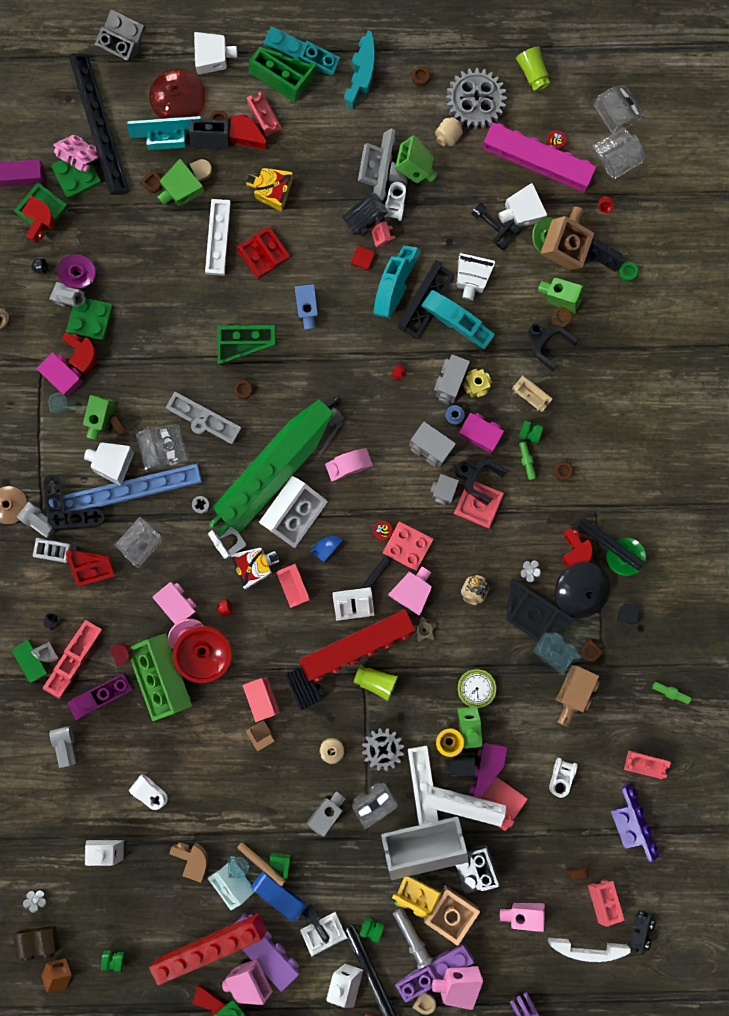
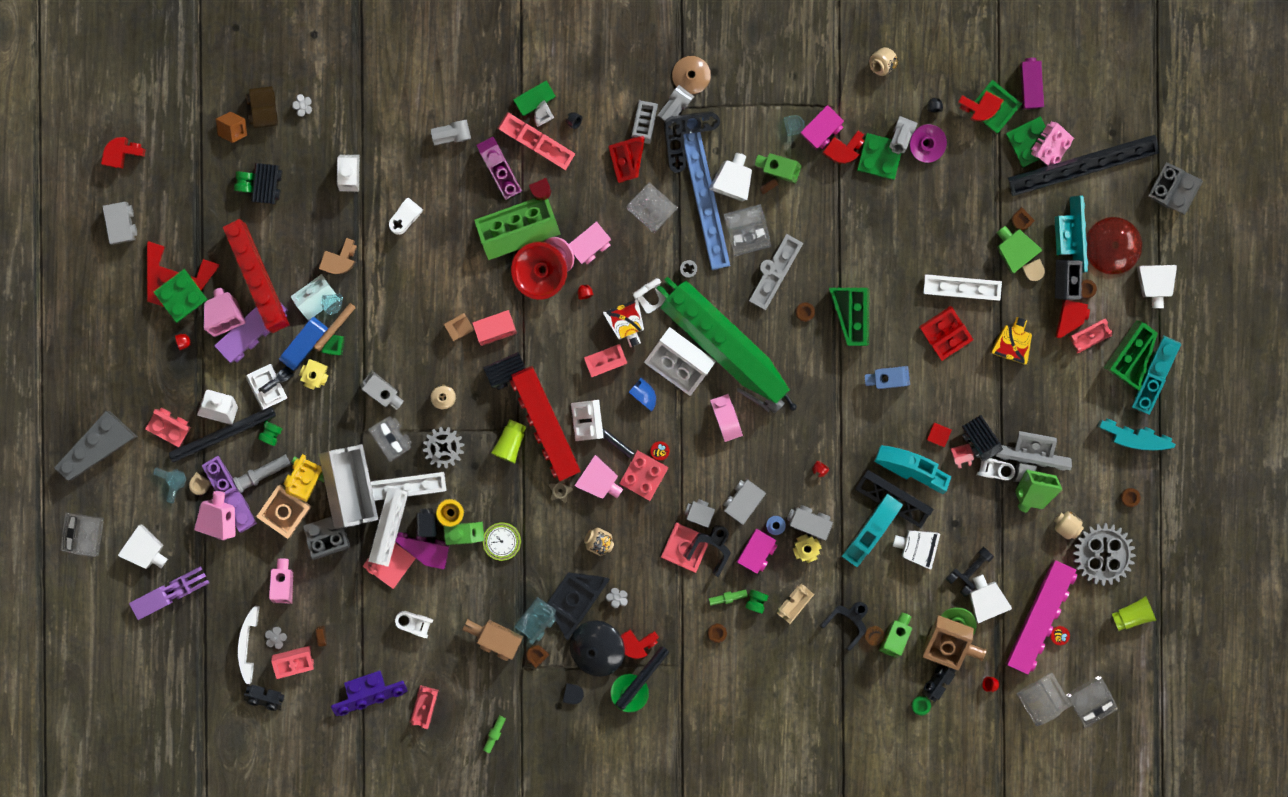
camera: 90 degrees right, 5 degrees up
none -> black brick [251,163,283,205]
none -> light grey plant [265,627,287,649]
none -> light yellow brick [299,359,328,390]

